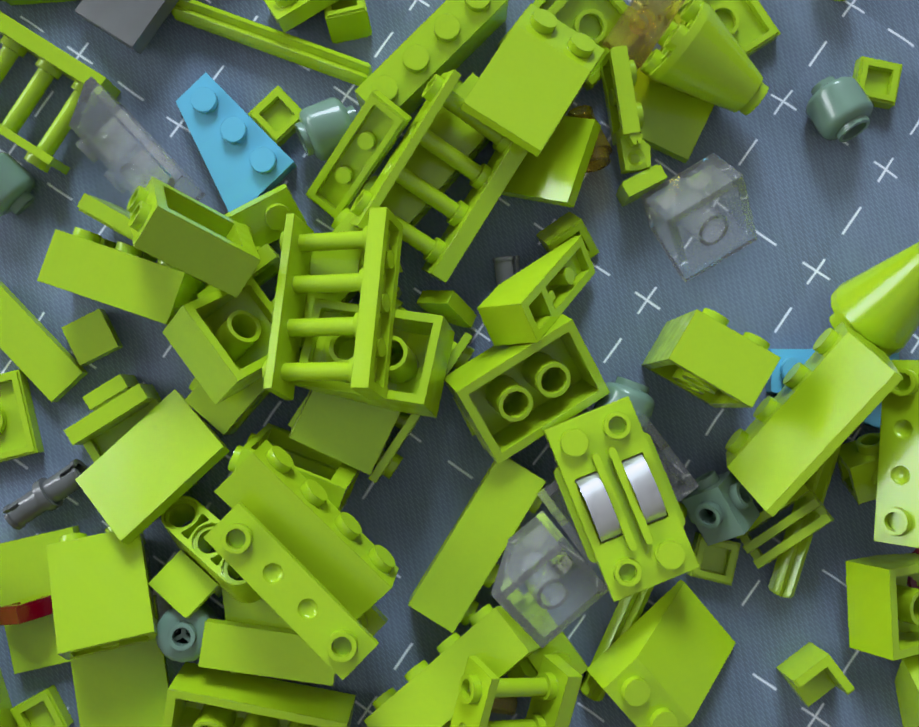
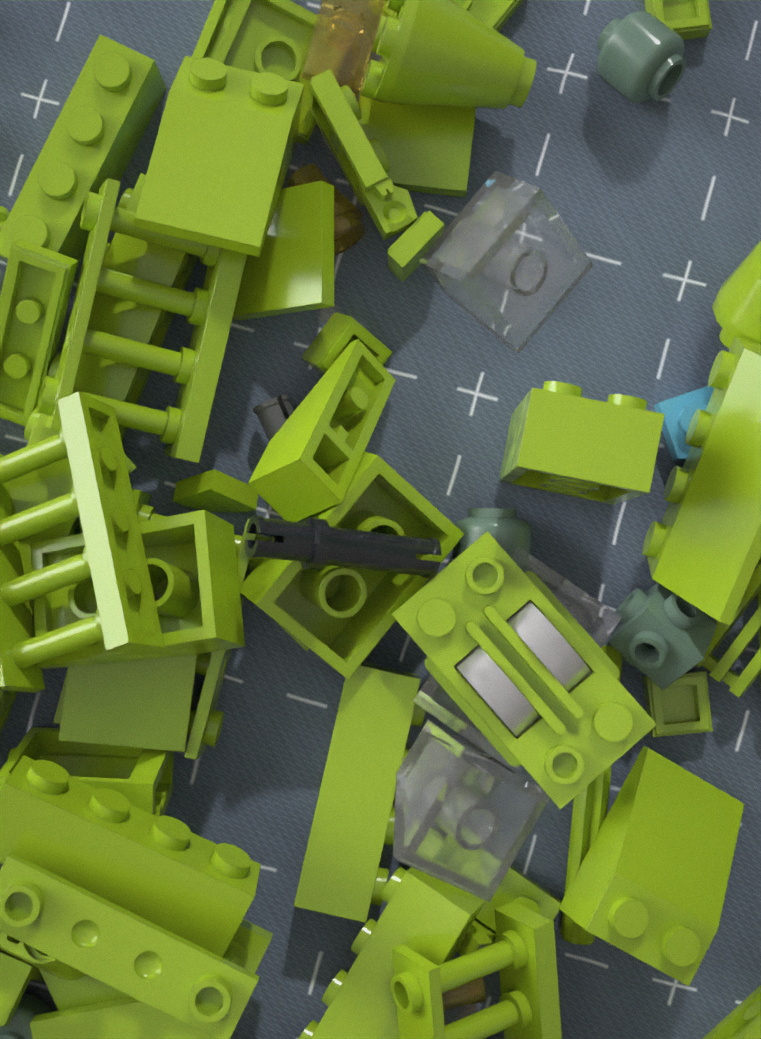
camera: 20 degrees left, 0 degrees up
none -> black pin [245,515,441,579]

